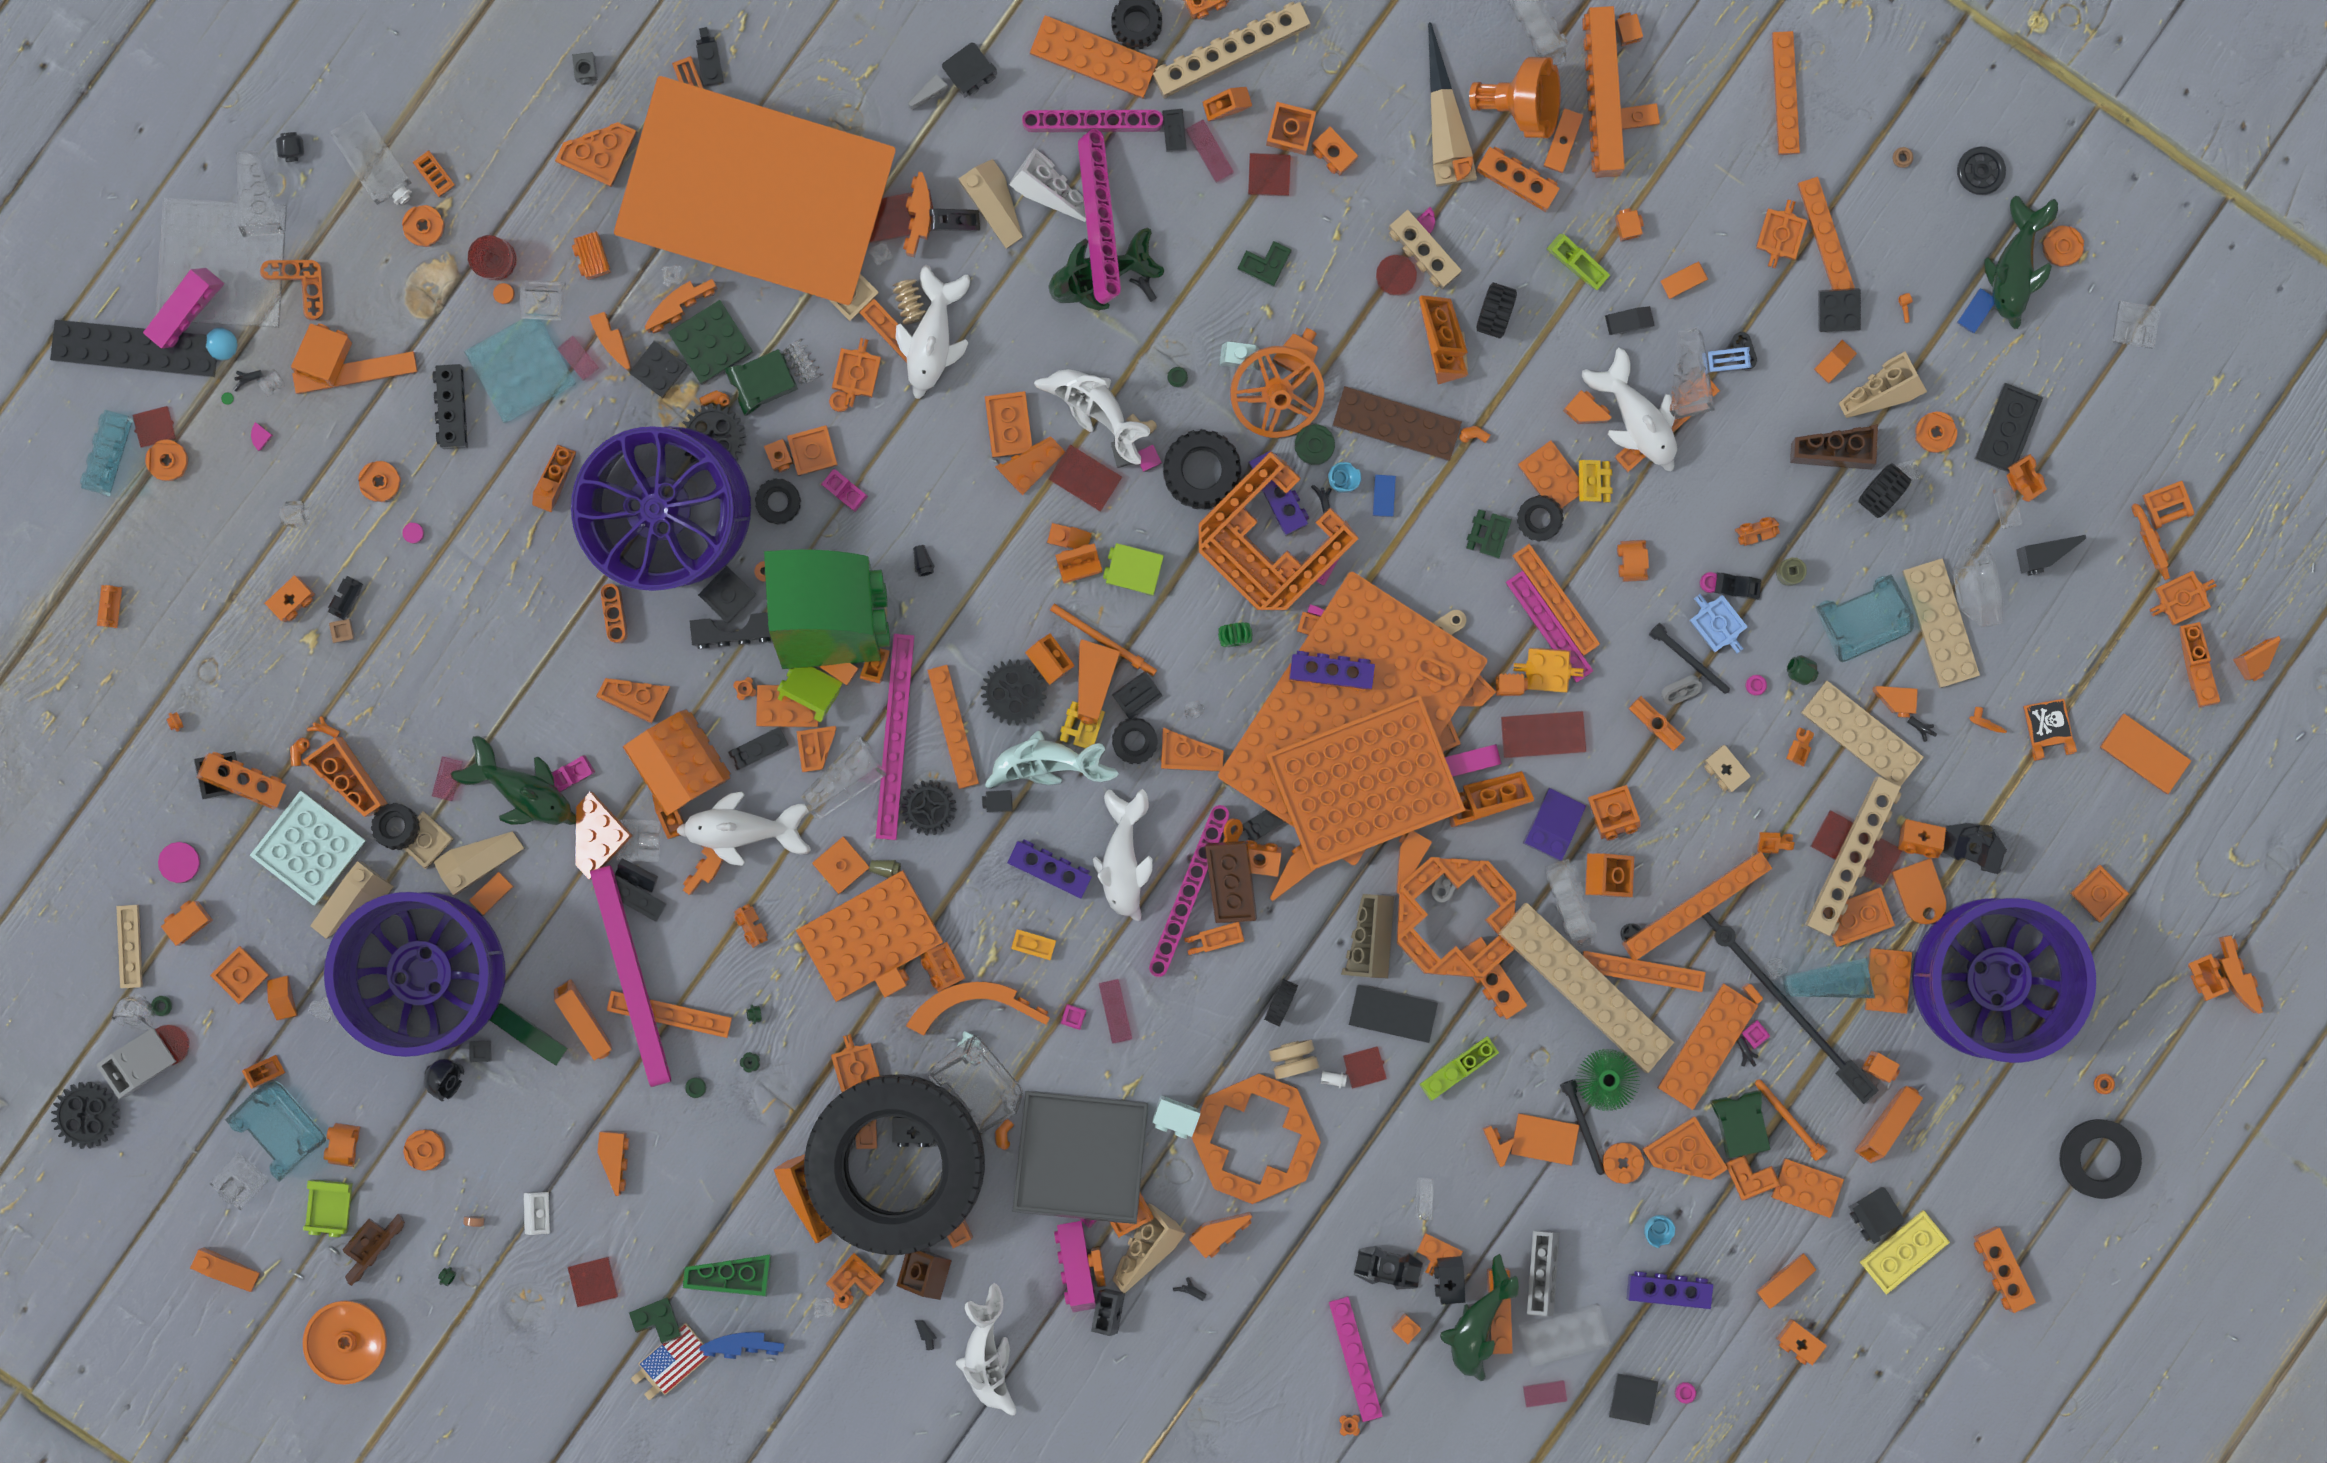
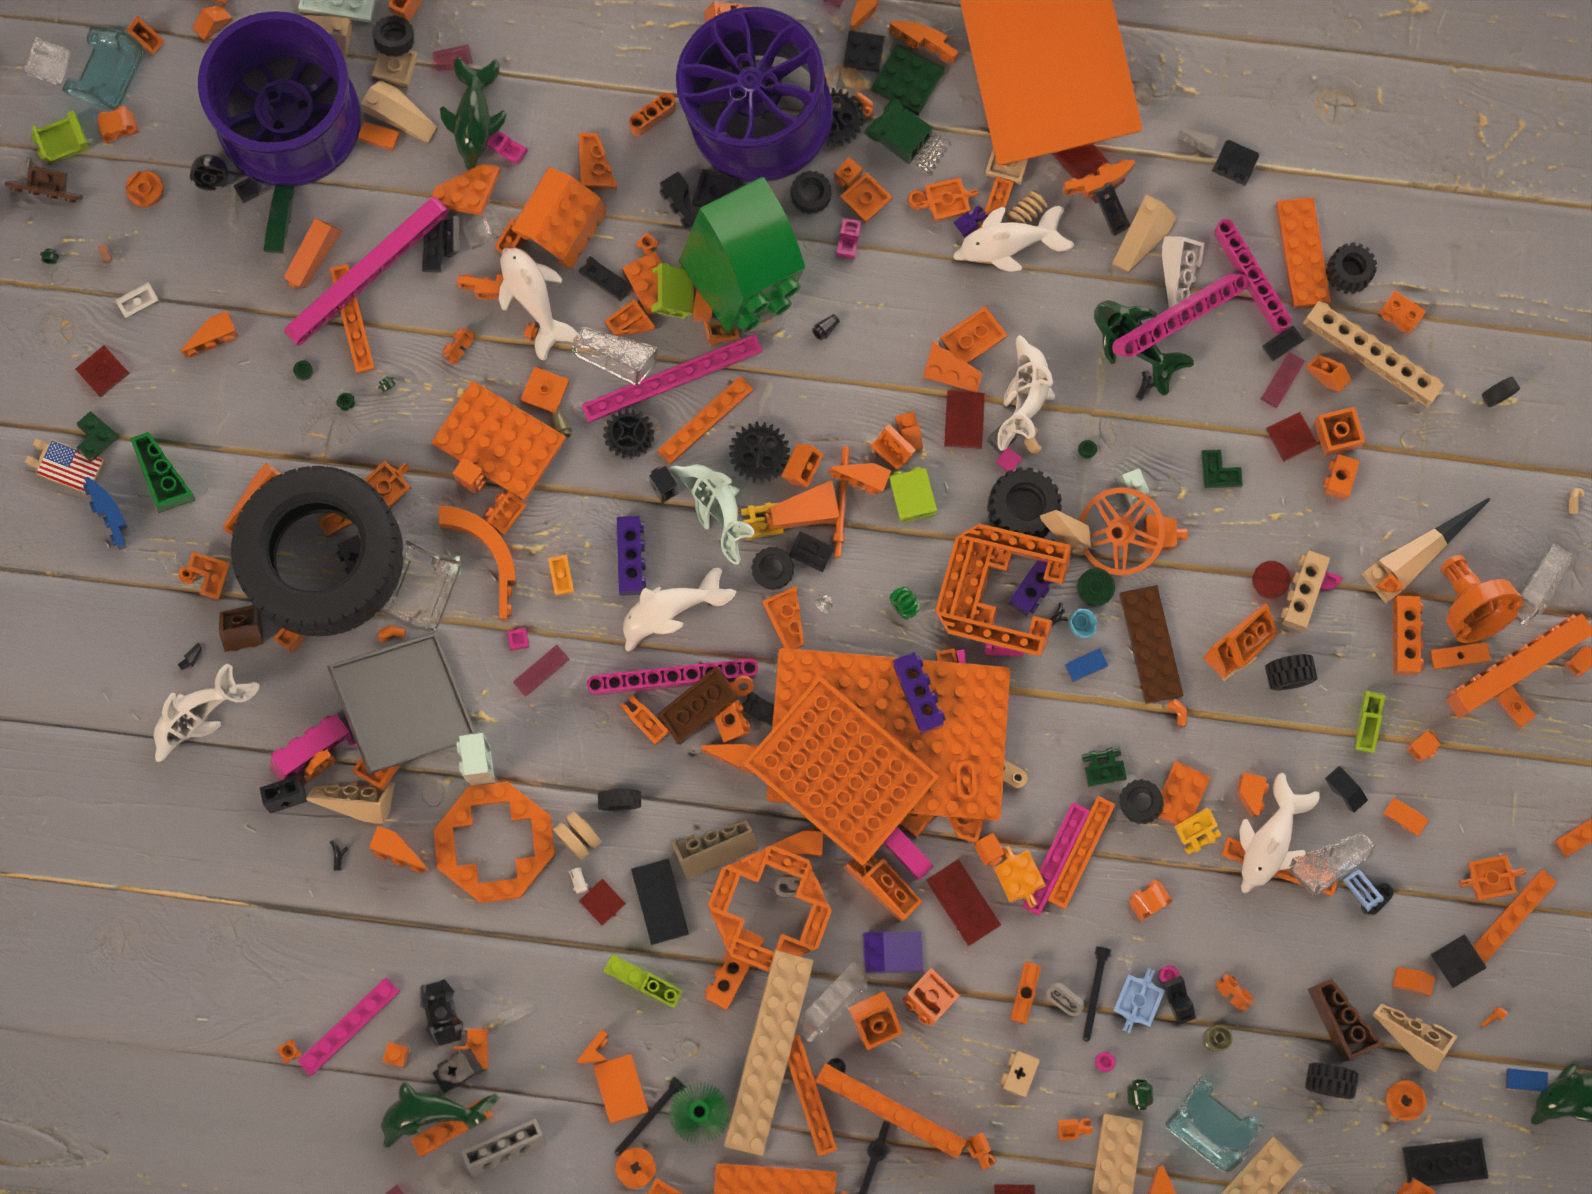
camera: 60 degrees right, 10 degrees down
none -> orange plate [524,321,539,342]
none -> orange slope [827,463,891,495]
none -> dark purple plate [953,205,988,238]
none -> tan slope [1040,510,1091,553]

